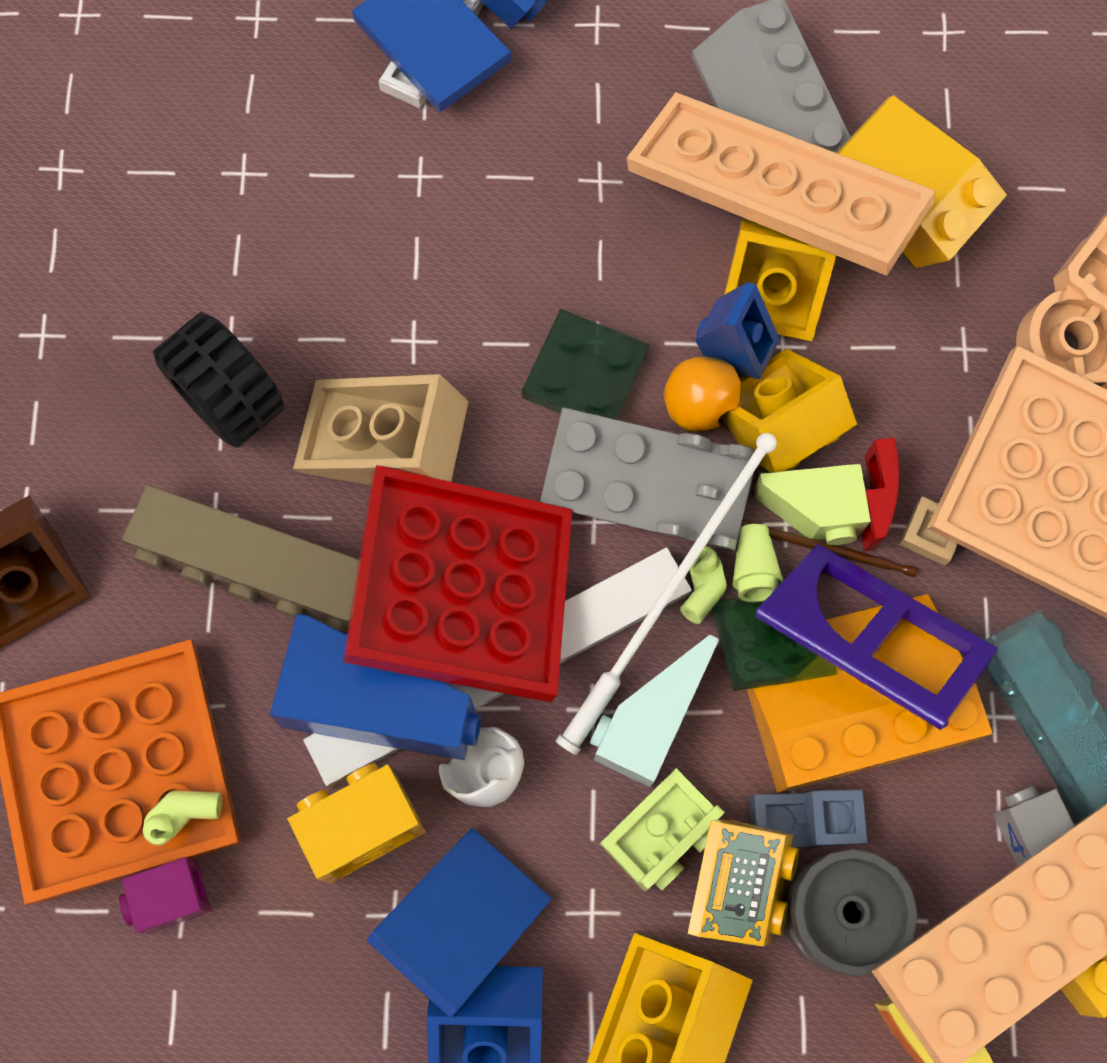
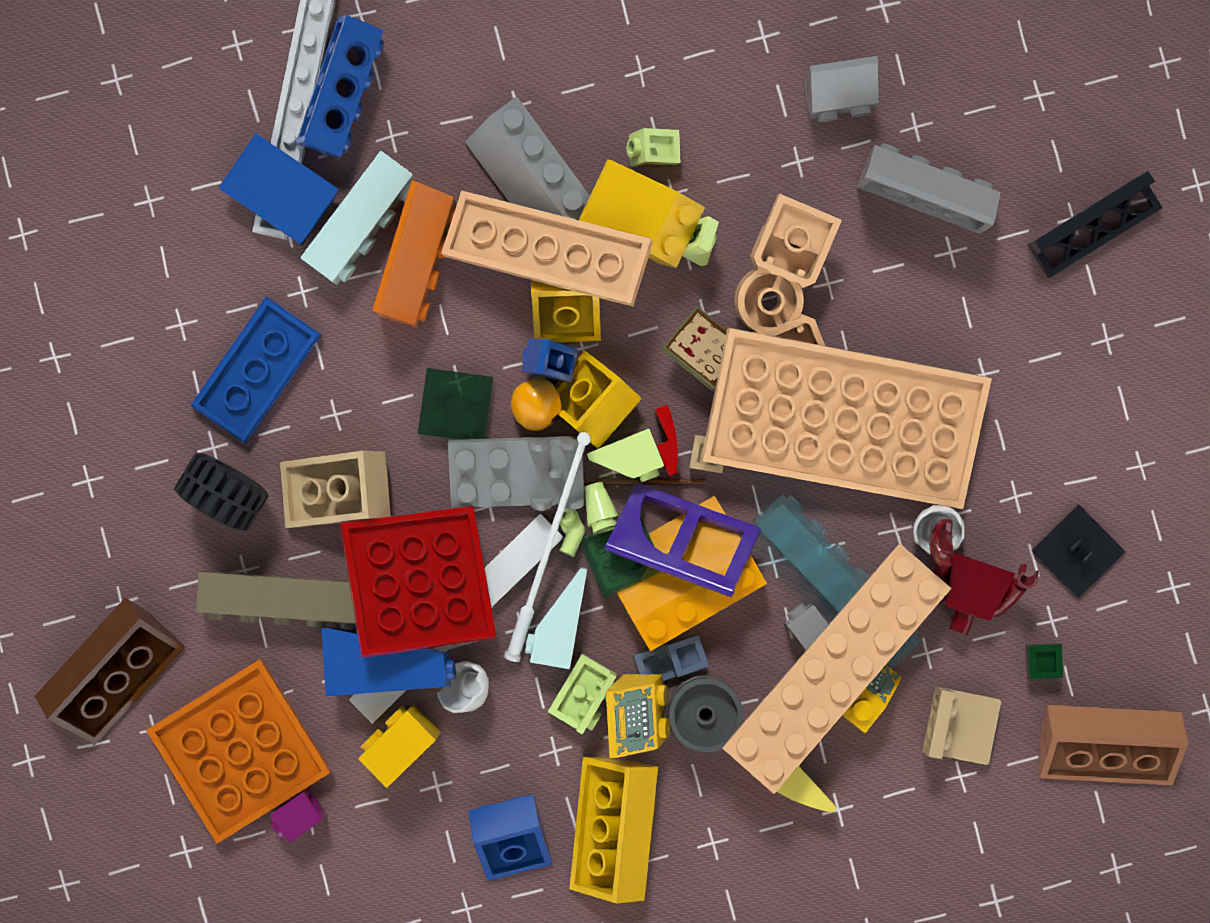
camera: 15 degrees left, 15 degrees up
yellowish green arm [143,790,222,845] -> none
blue tile [366,828,552,1018] -> none
none -> blue tile [190,296,322,444]
none -> light aqua brick [300,151,416,285]
none -> orange slope [372,180,456,328]
none -> yellowish green bracket [626,128,681,167]
none -> piece [661,306,727,391]
none -> yellowish green bracket [682,216,719,266]

